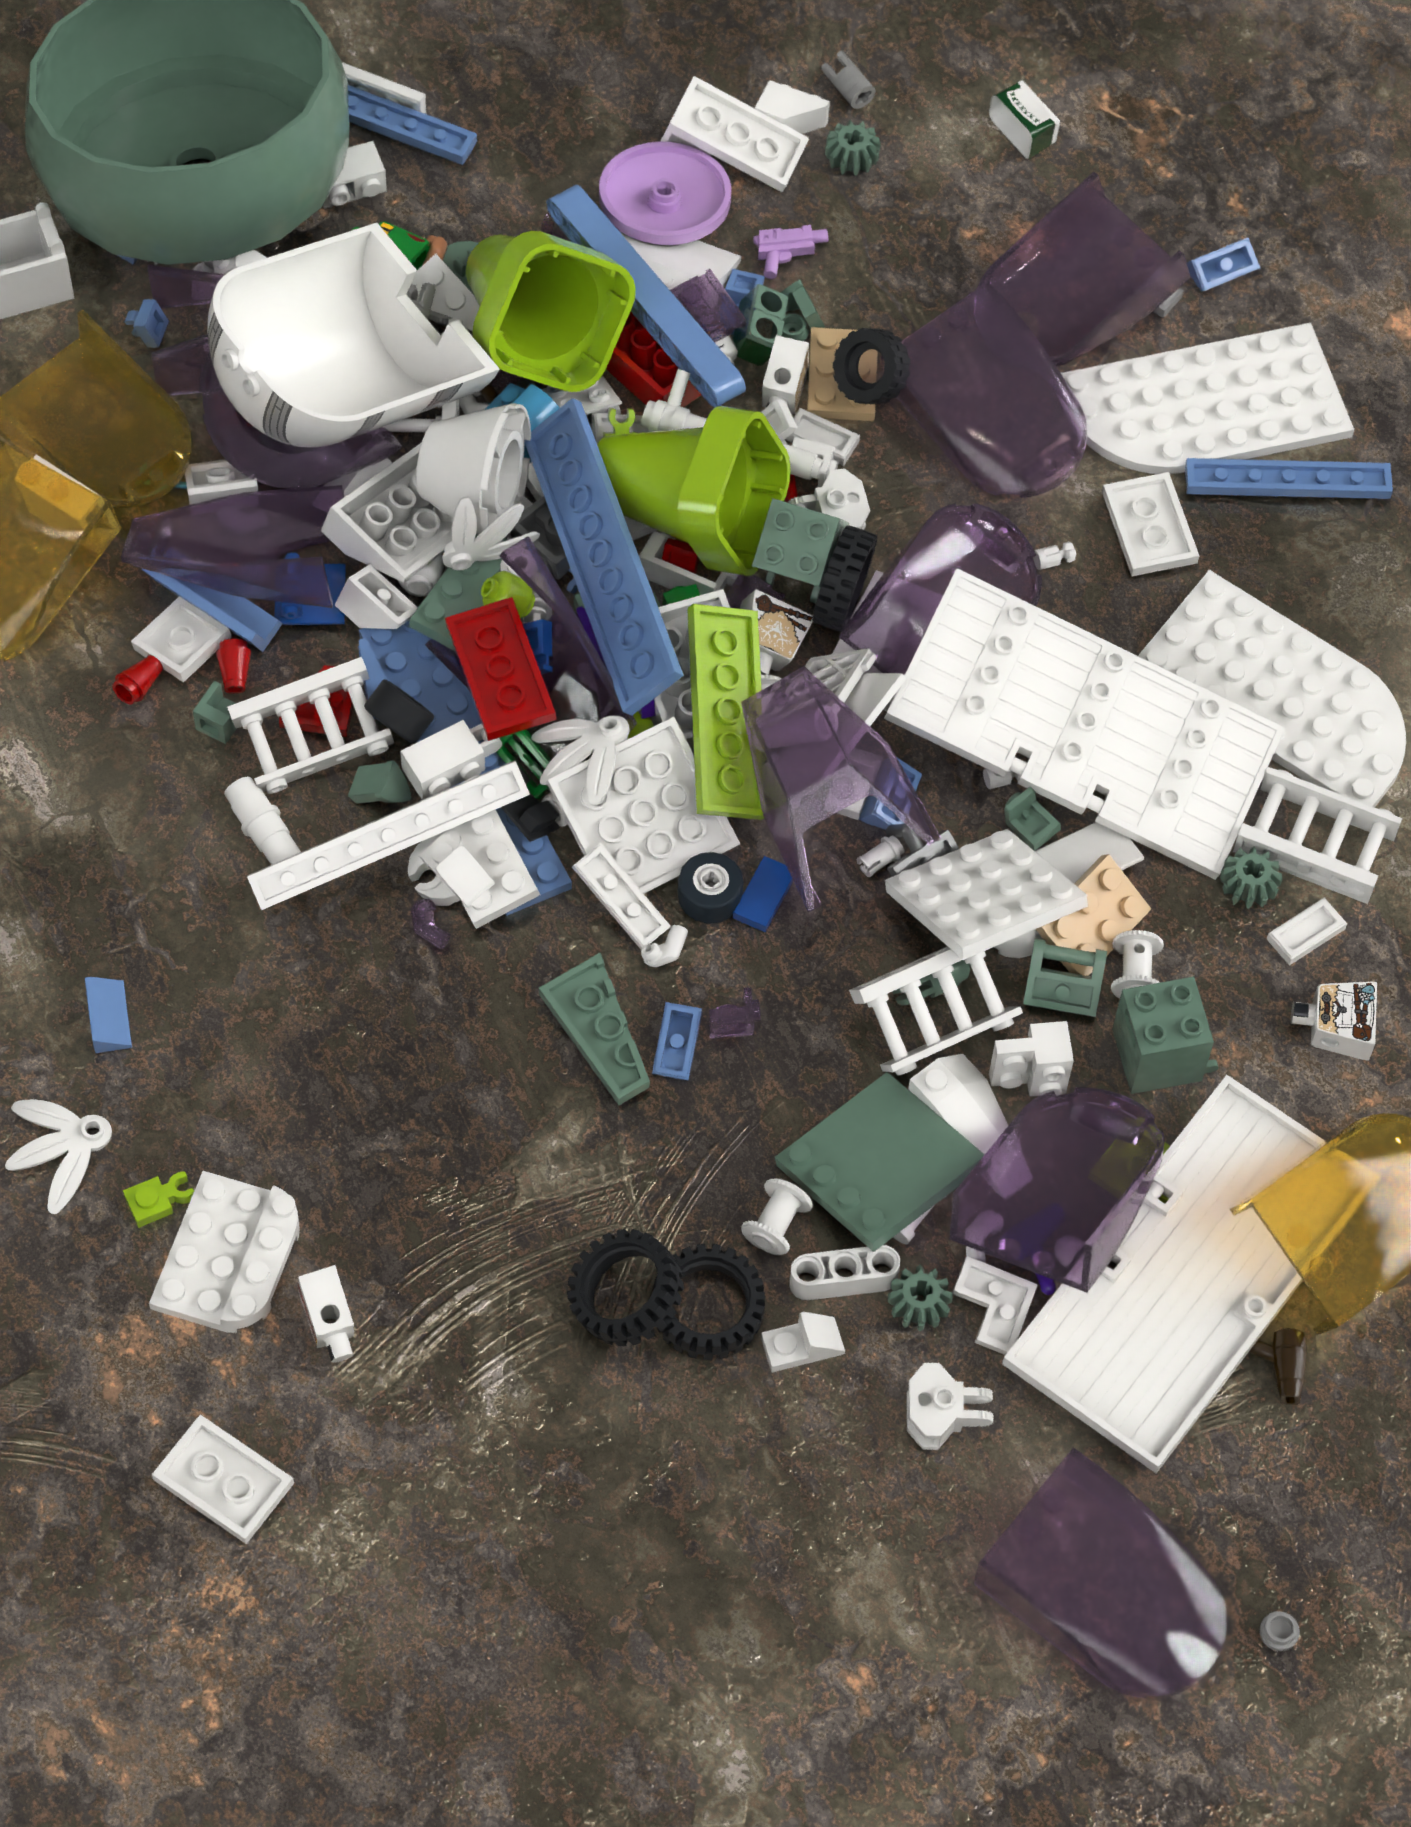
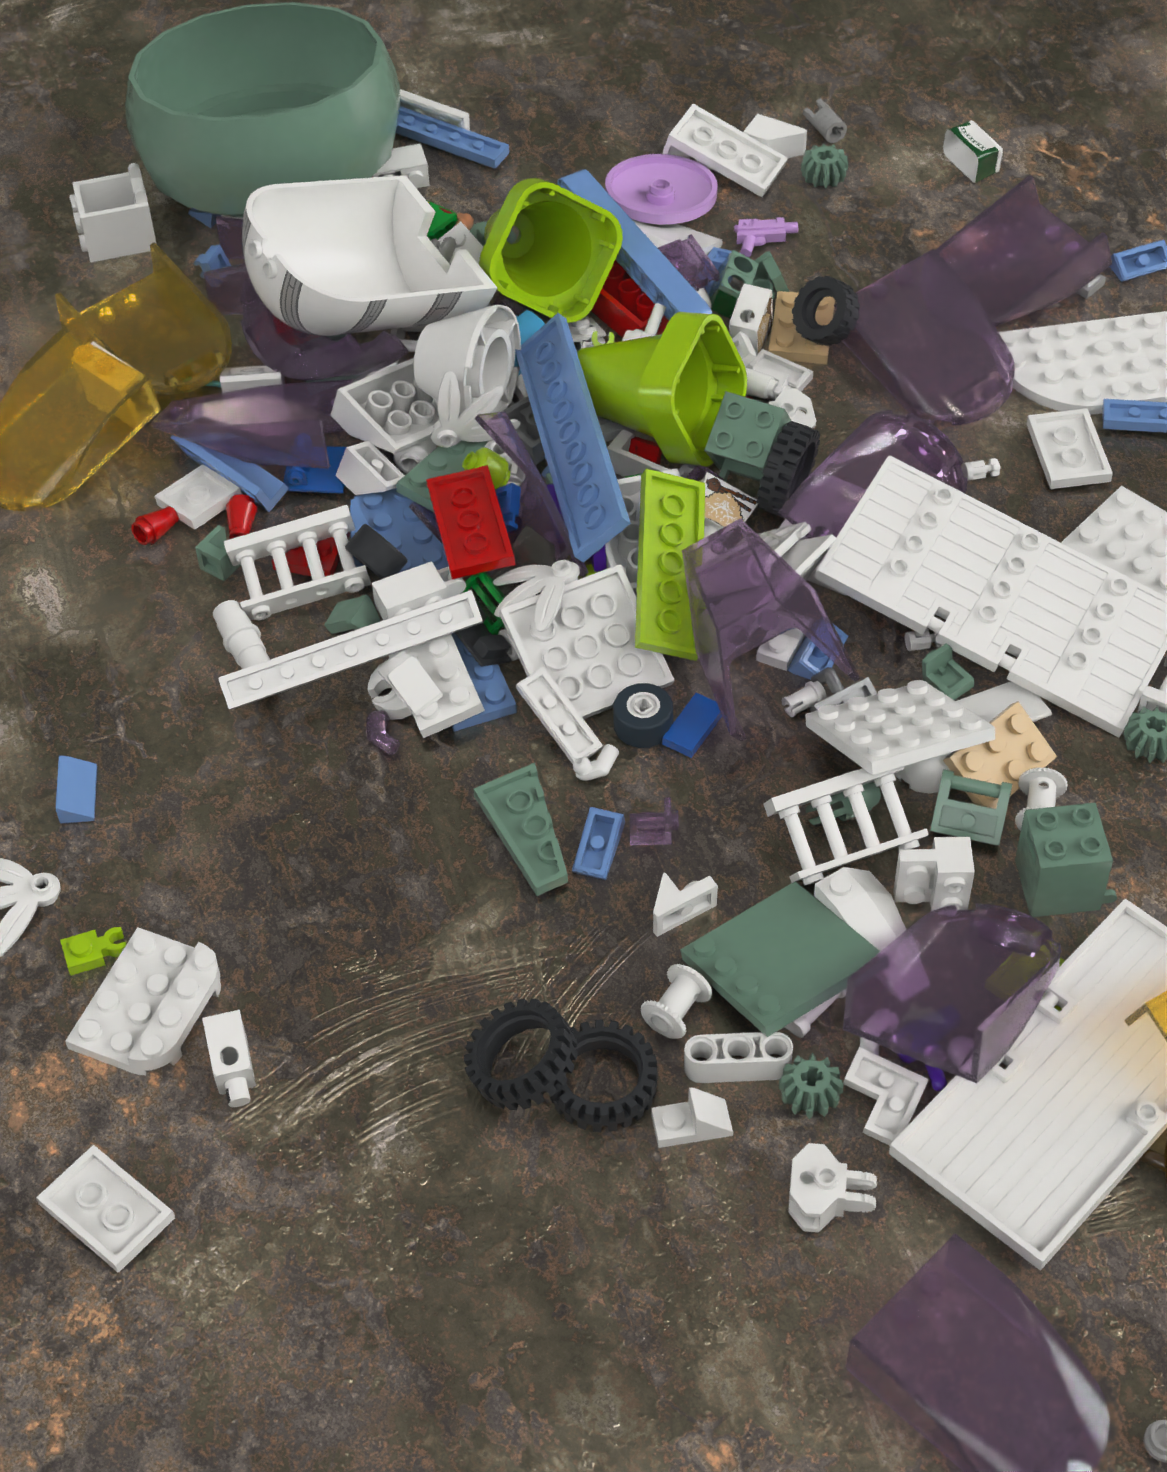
camera: 10 degrees right, 10 degrees down
none -> white slope [653,873,718,937]

